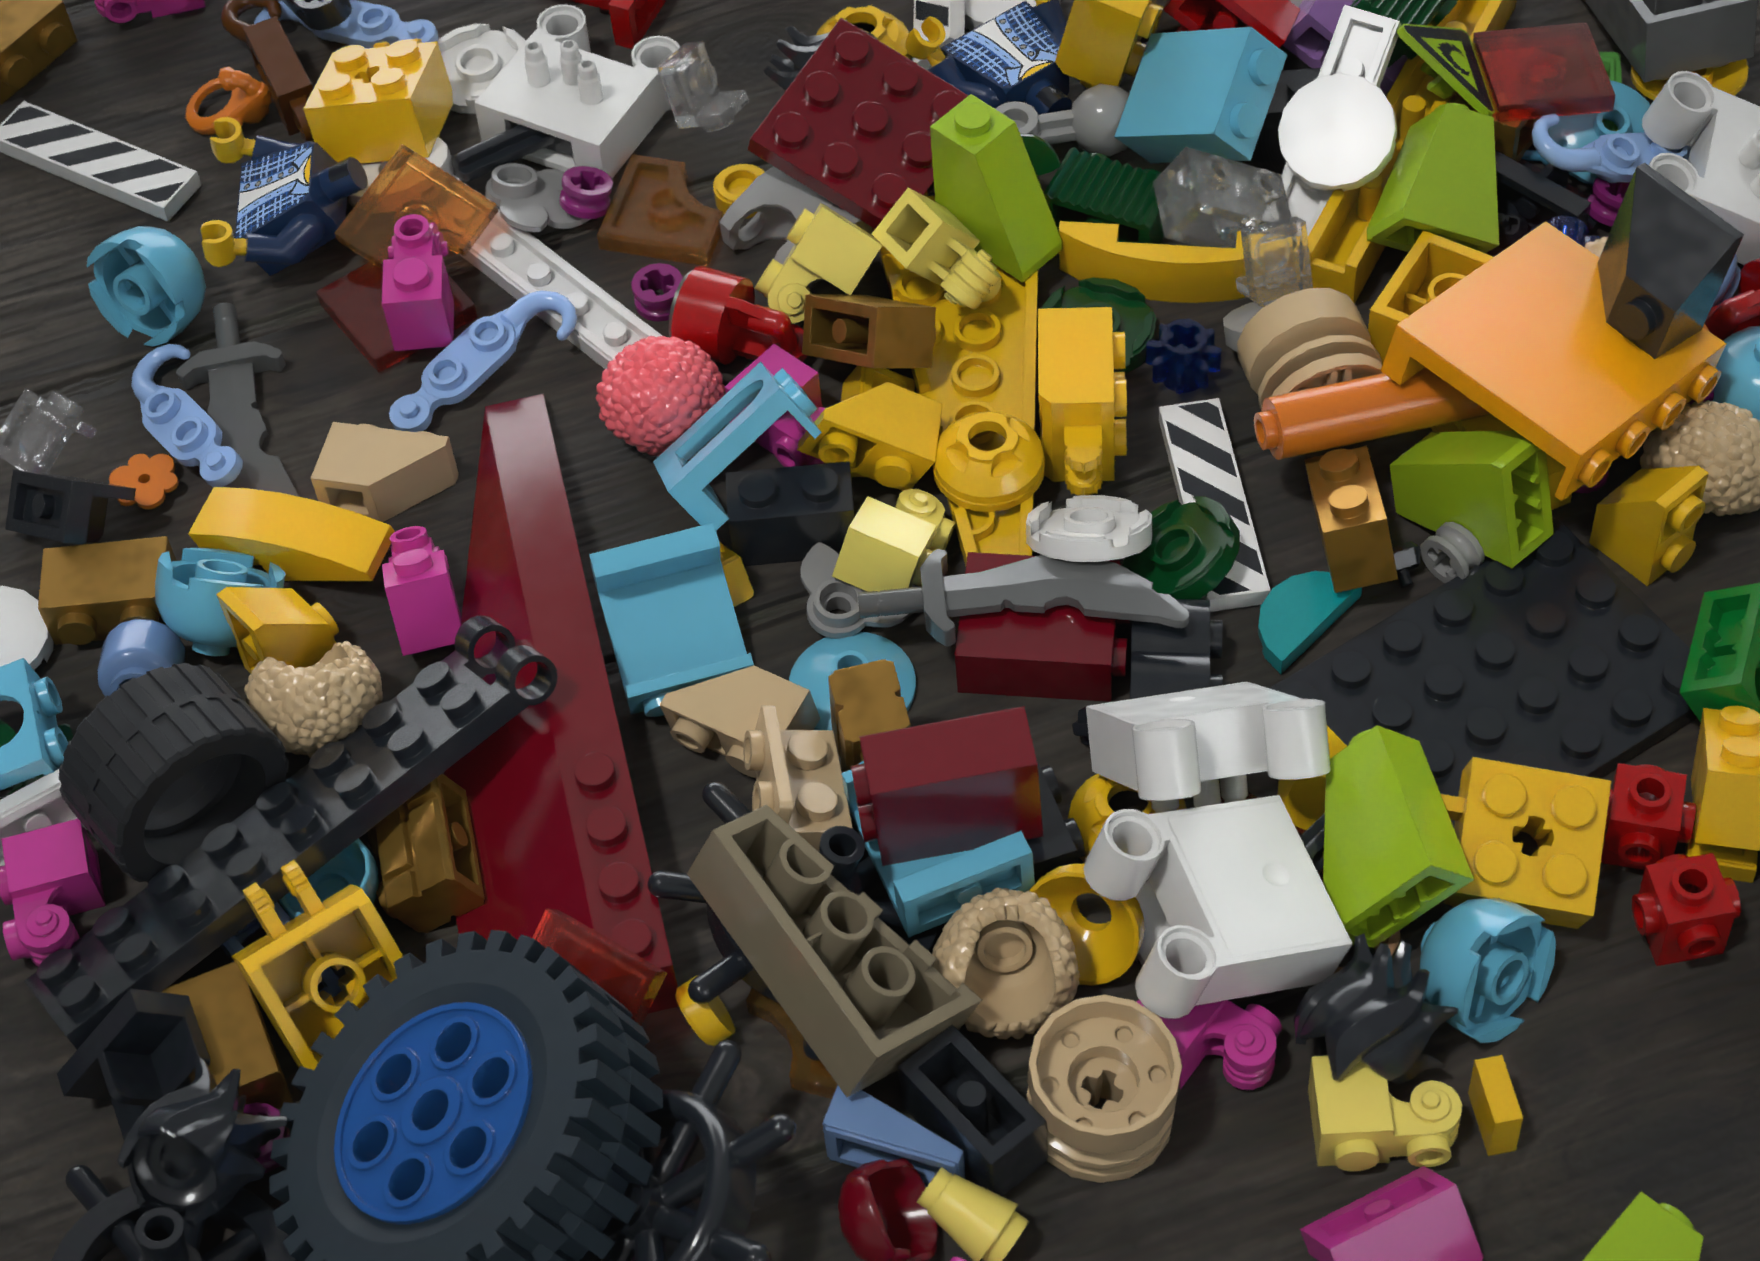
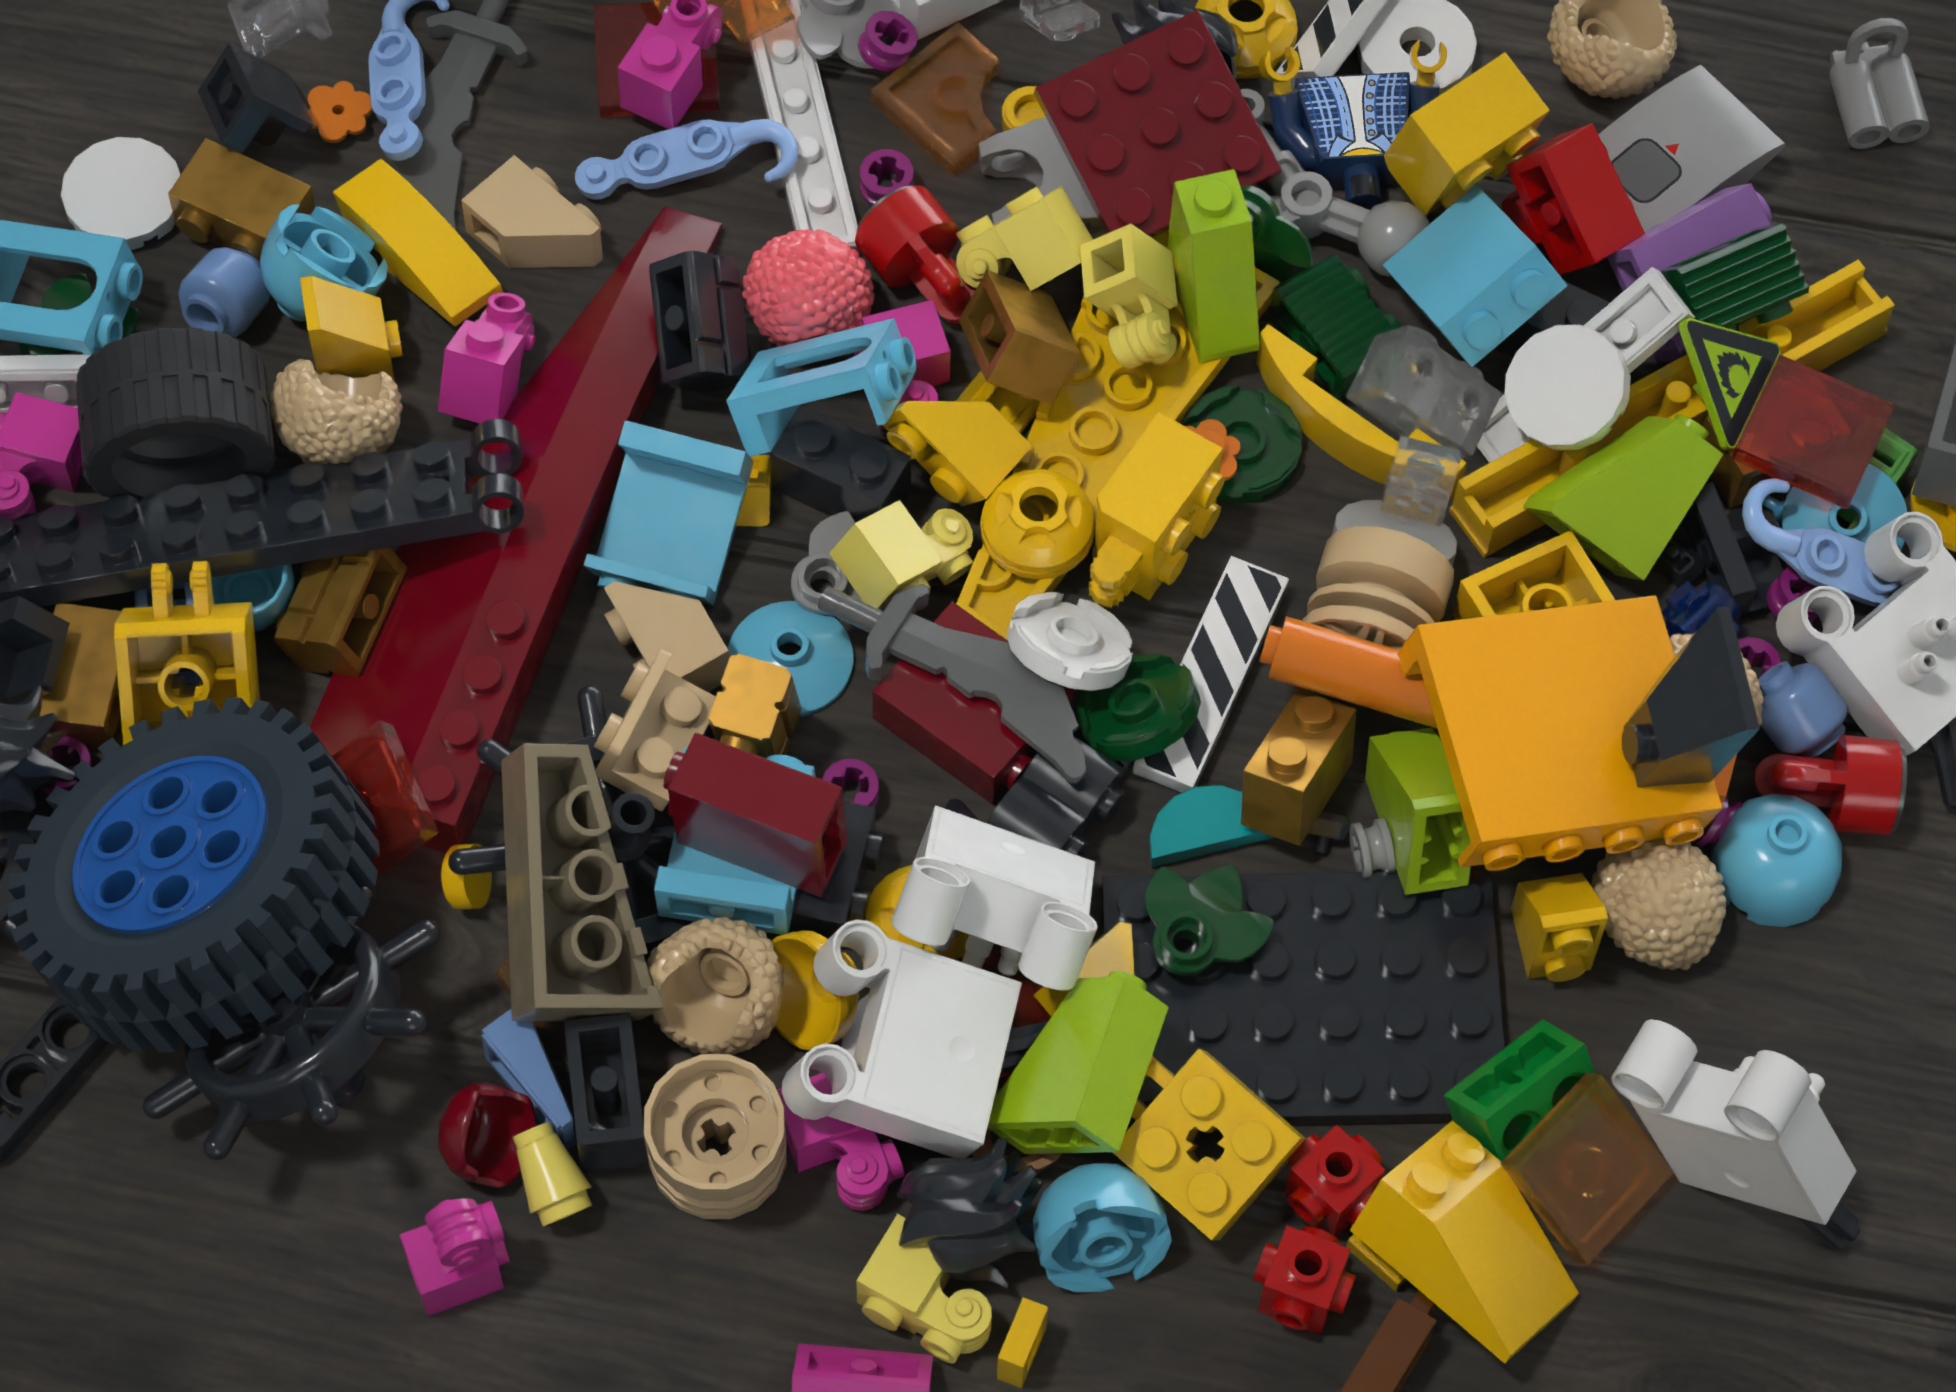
camera: 25 degrees right, 10 degrees up
clear blue gear [1146,318,1222,394] -> none
none -> black brick [649,250,751,392]
none -> dark green plate [1145,865,1274,976]

